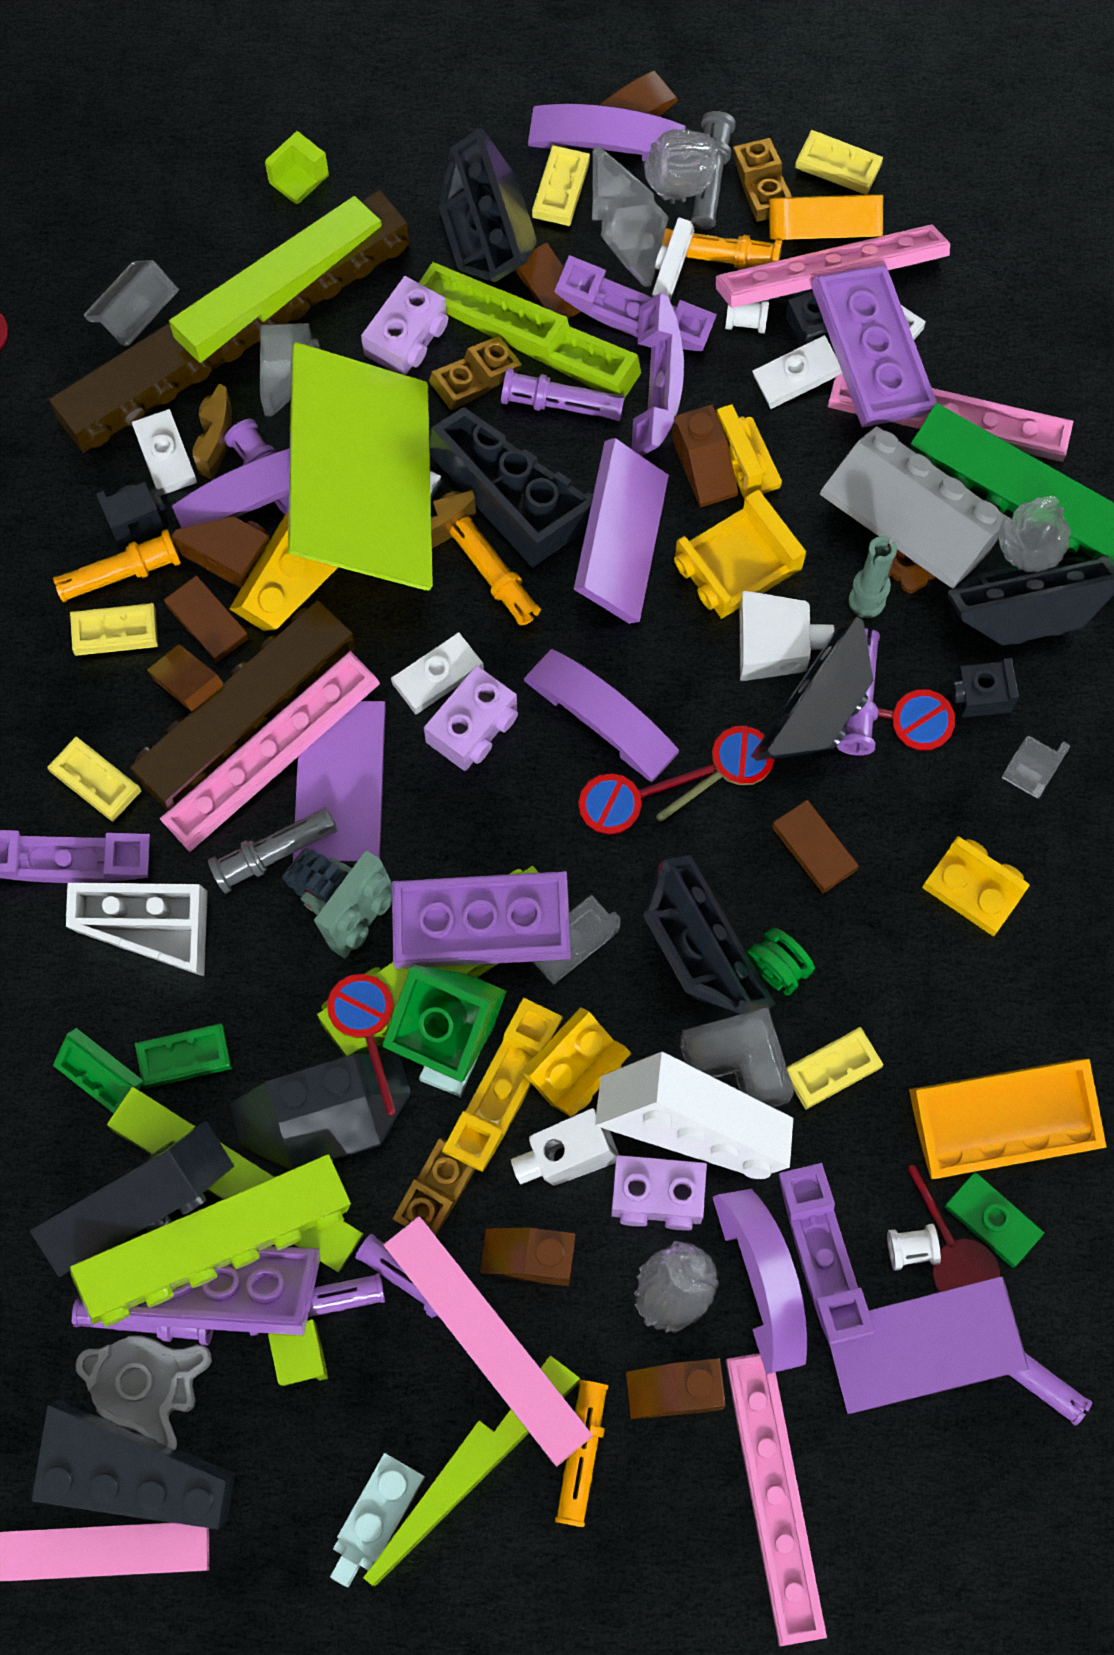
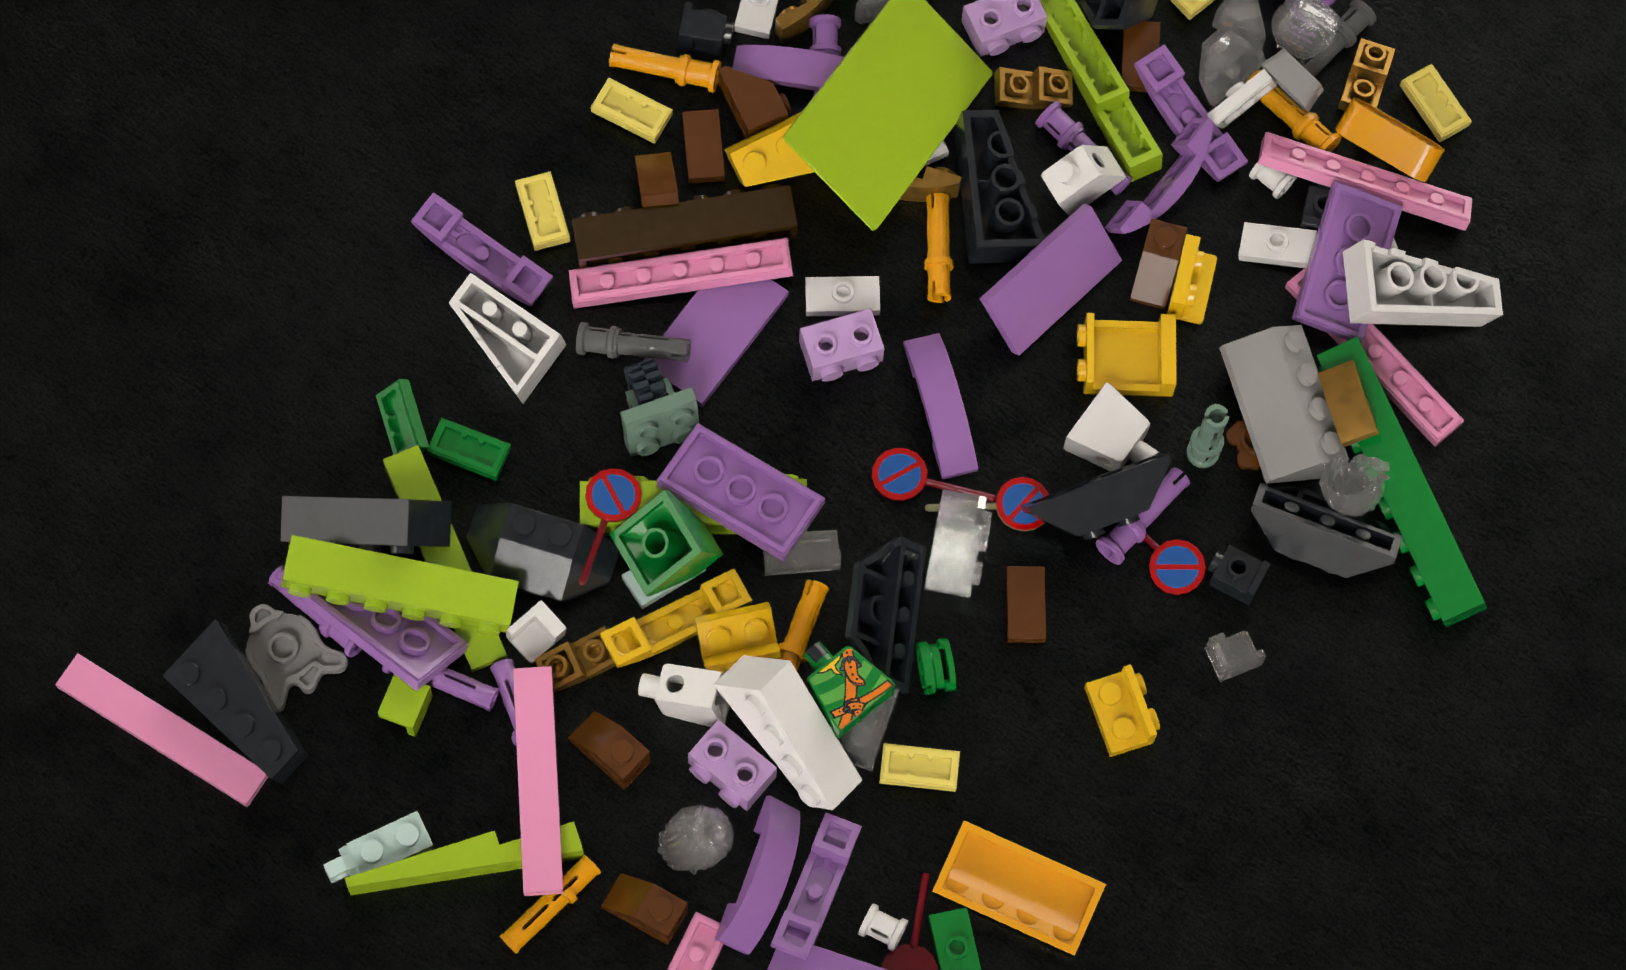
camera: 30 degrees right, 0 degrees up
none -> white panel [506,600,567,664]
none -> light orange pin [779,580,829,671]
none -> torso [803,641,896,740]
none -> clear brick [924,489,992,598]
none -> white torso [1041,145,1126,216]
none -> light grey piece [1261,48,1324,113]
none -> pearl gold slope [1318,360,1379,447]
none -> white wedge [1343,239,1503,327]

